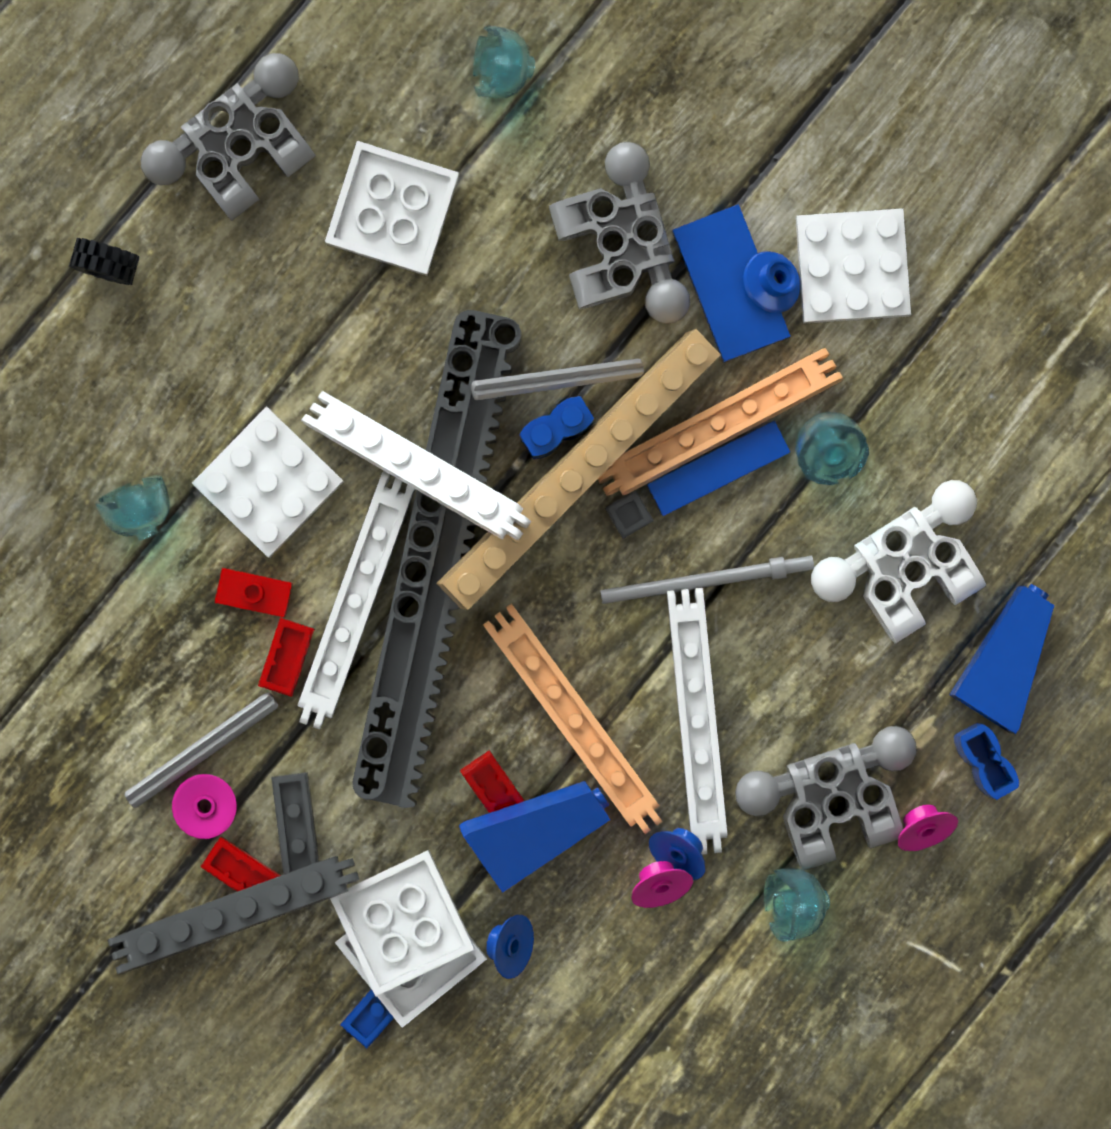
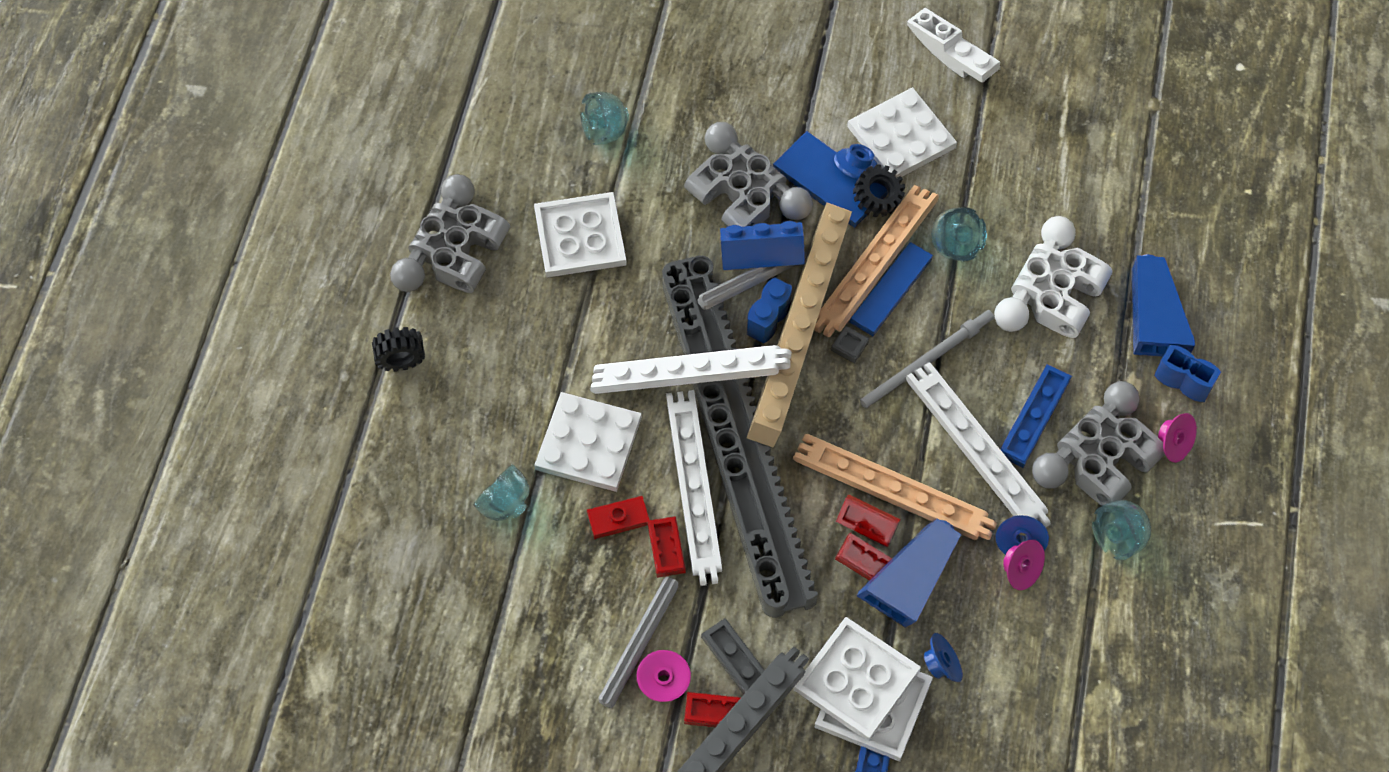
camera: 25 degrees left, 25 degrees down
none -> blue slope [720,221,805,270]
none -> red plate [836,494,901,547]
none -> black tyre [853,164,905,217]
none -> white slope [907,8,1000,83]
none -> blue tile [1000,364,1072,468]

